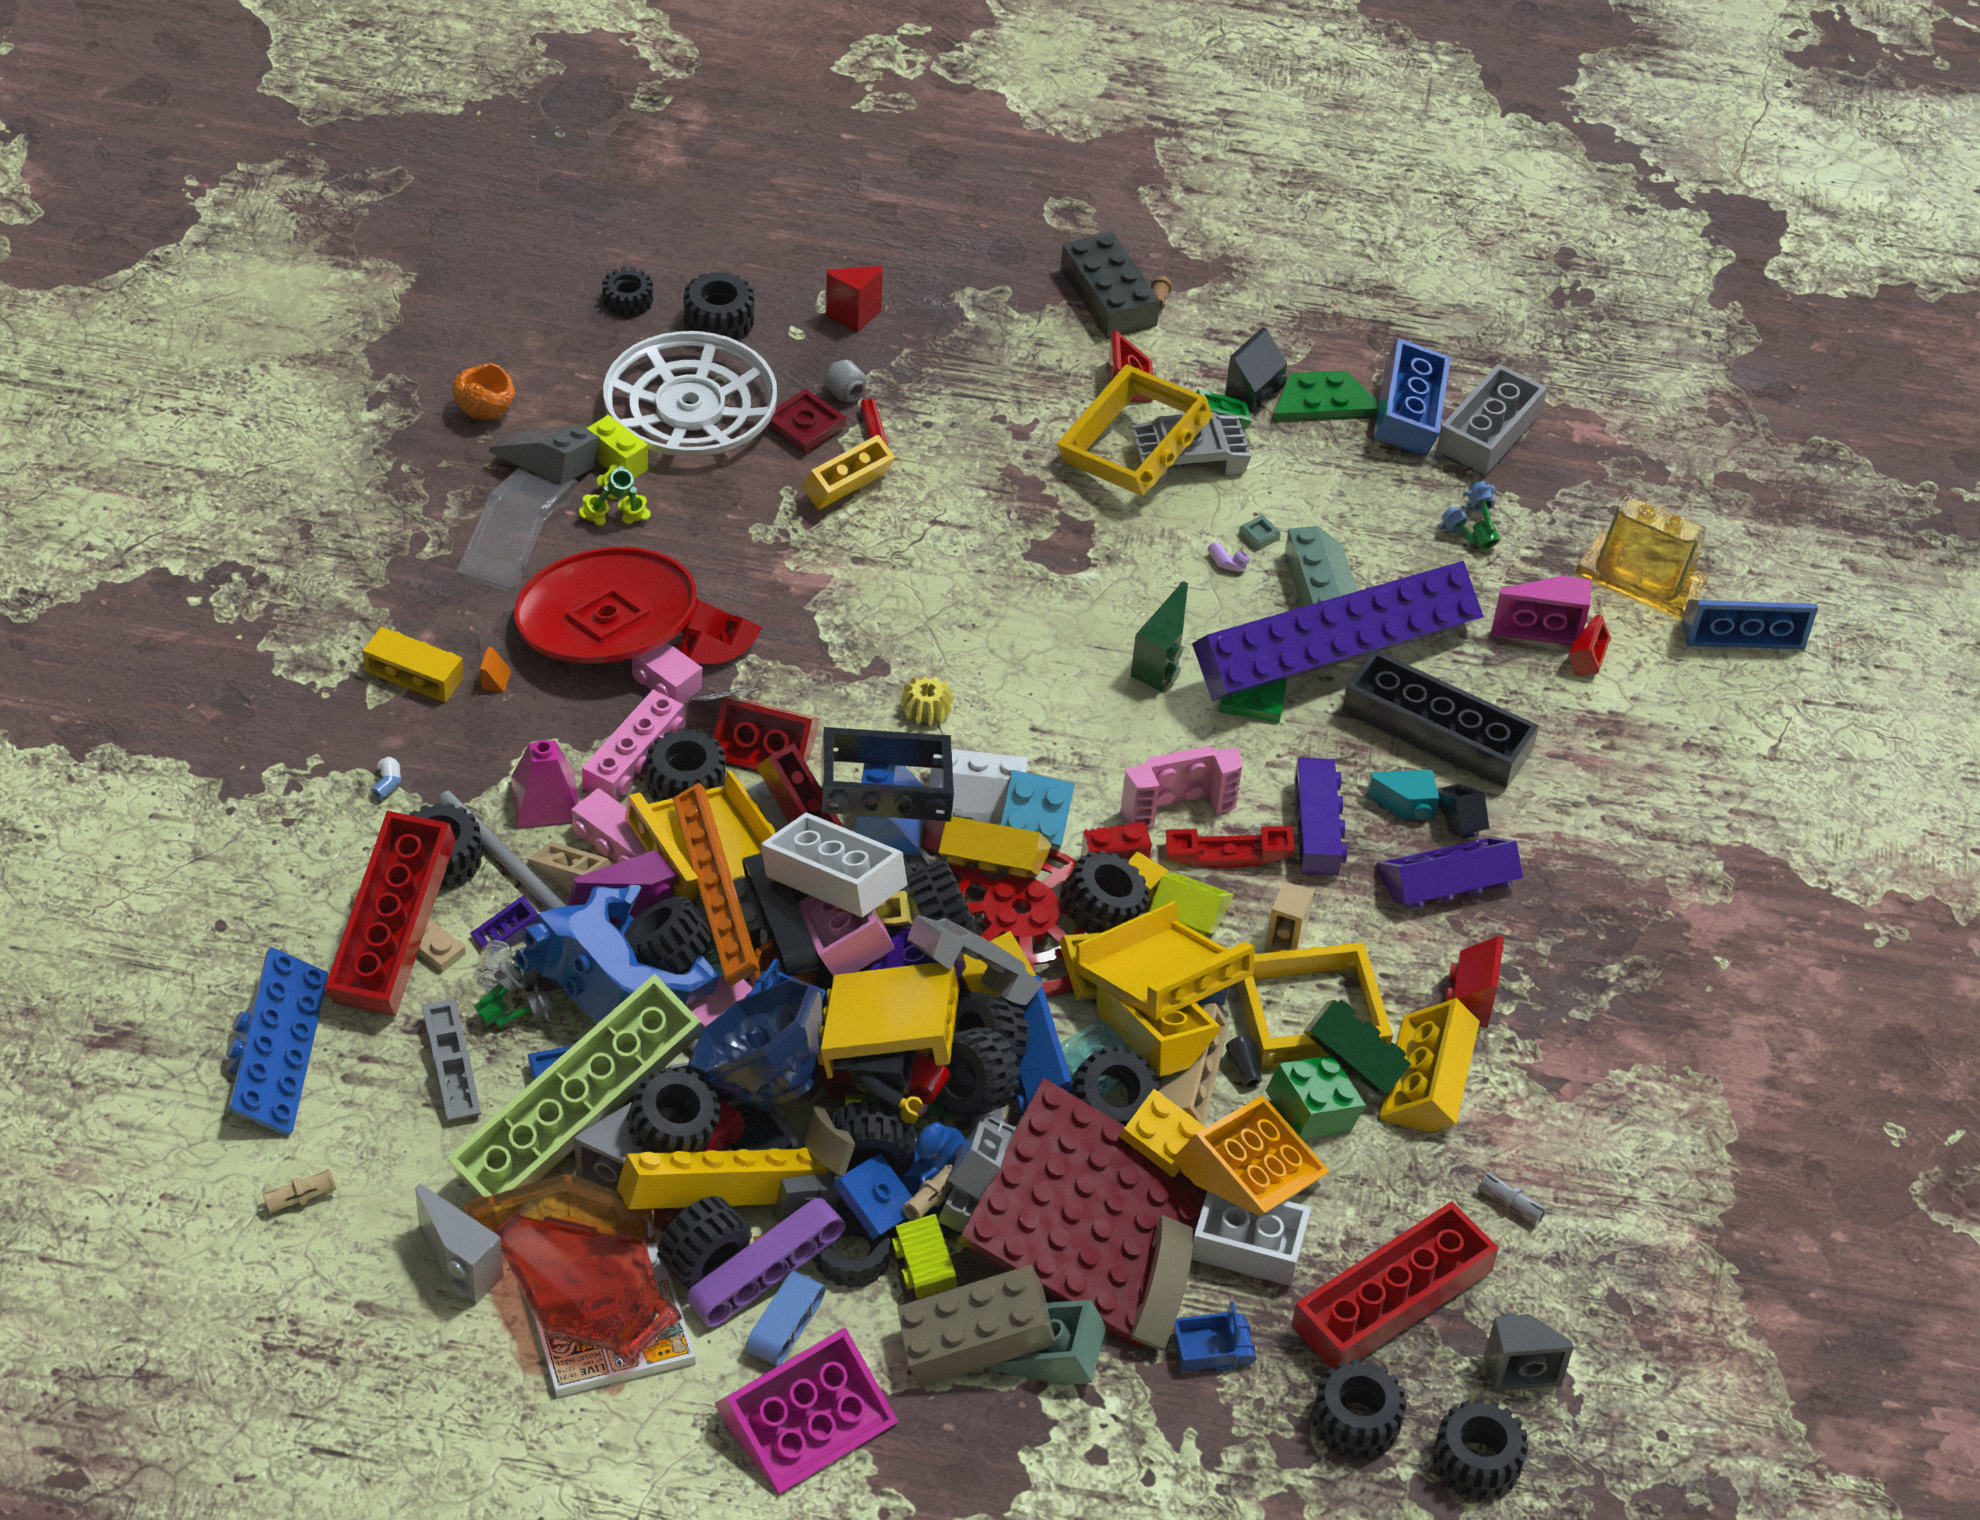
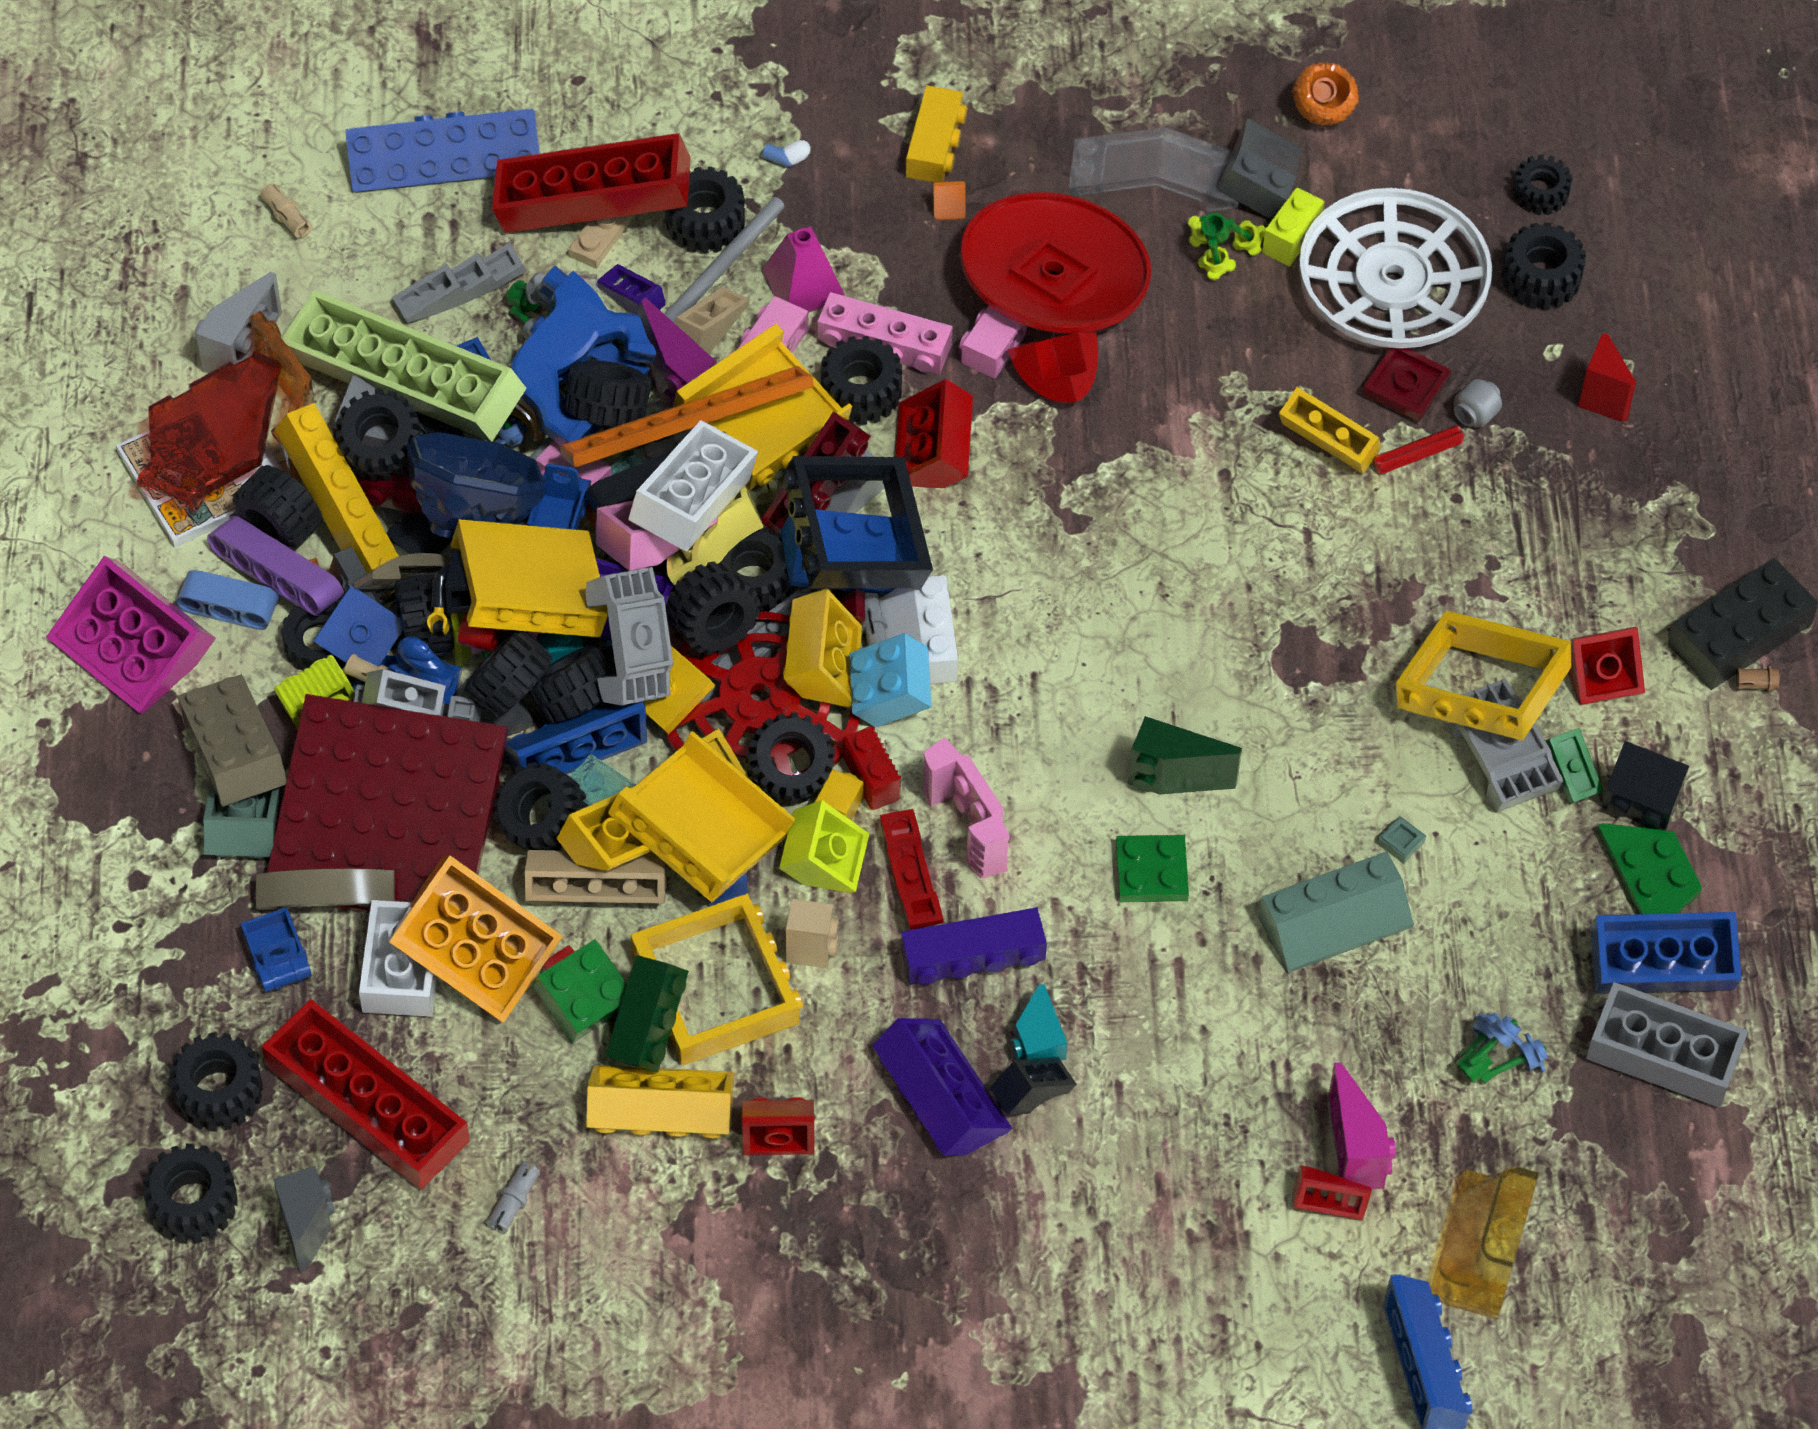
camera: 80 degrees right, 10 degrees up
sticker [689,687,758,701] -> none
light yellow gear [901,674,953,727] -> none
yellow plate [1119,1088,1206,1178] -> none
dark purple brick [1192,561,1484,701] -> none
lavender arm [1207,542,1250,572] -> none
black cone [1225,1036,1263,1088] -> none
black brick [1342,649,1539,788] -> none

